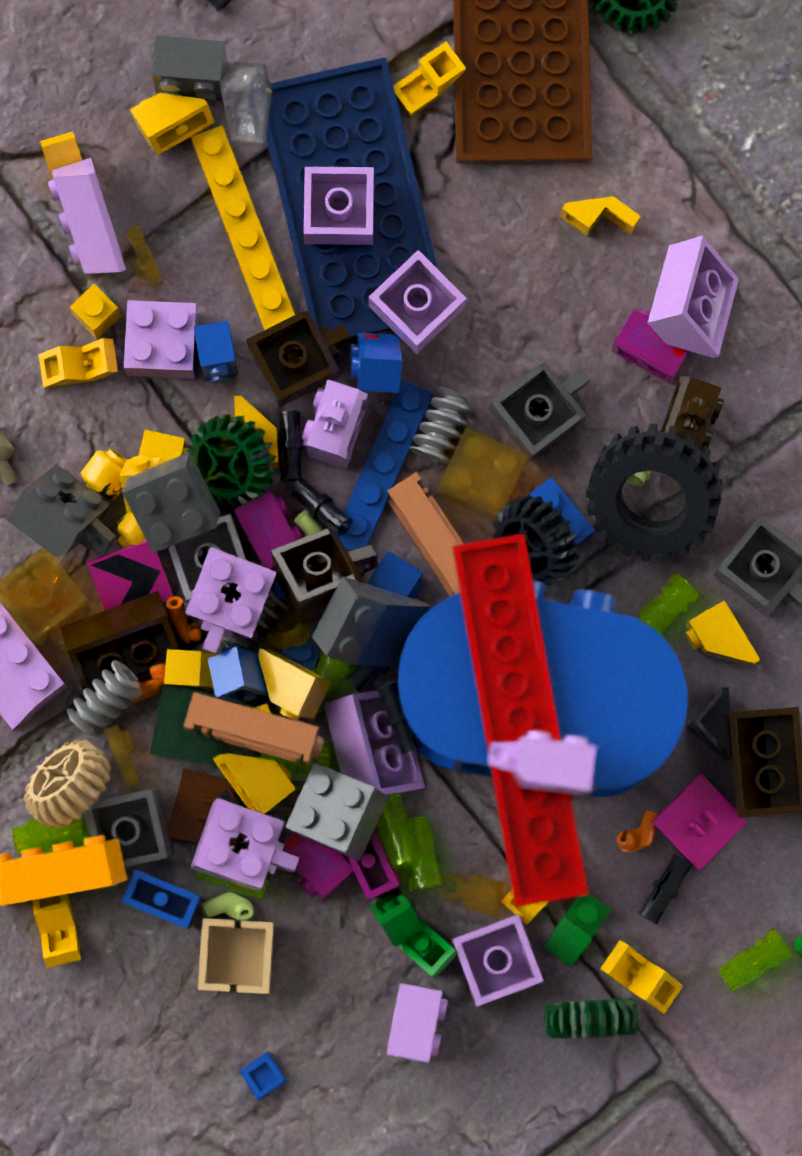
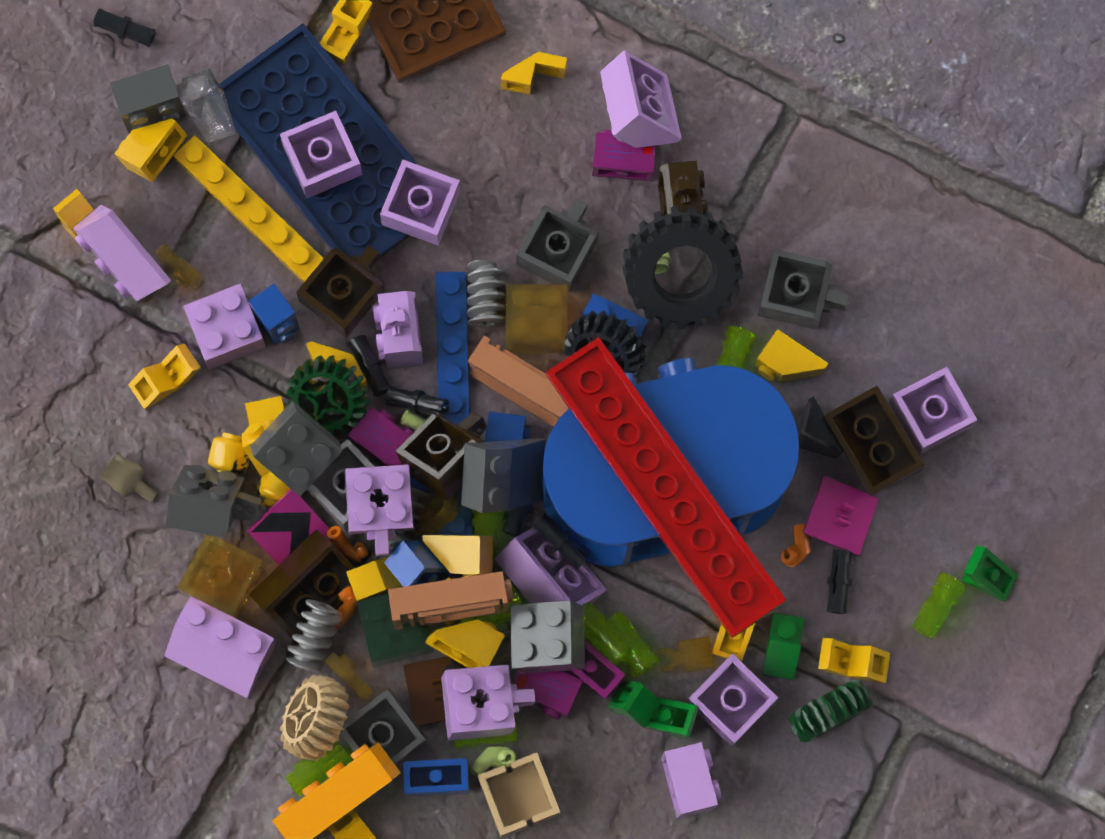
camera: 25 degrees left, 5 degrees down
yellow brick [70,284,122,339] -> none
blue brick [349,333,402,393] -> none
lavender hinge [488,731,596,796] -> none

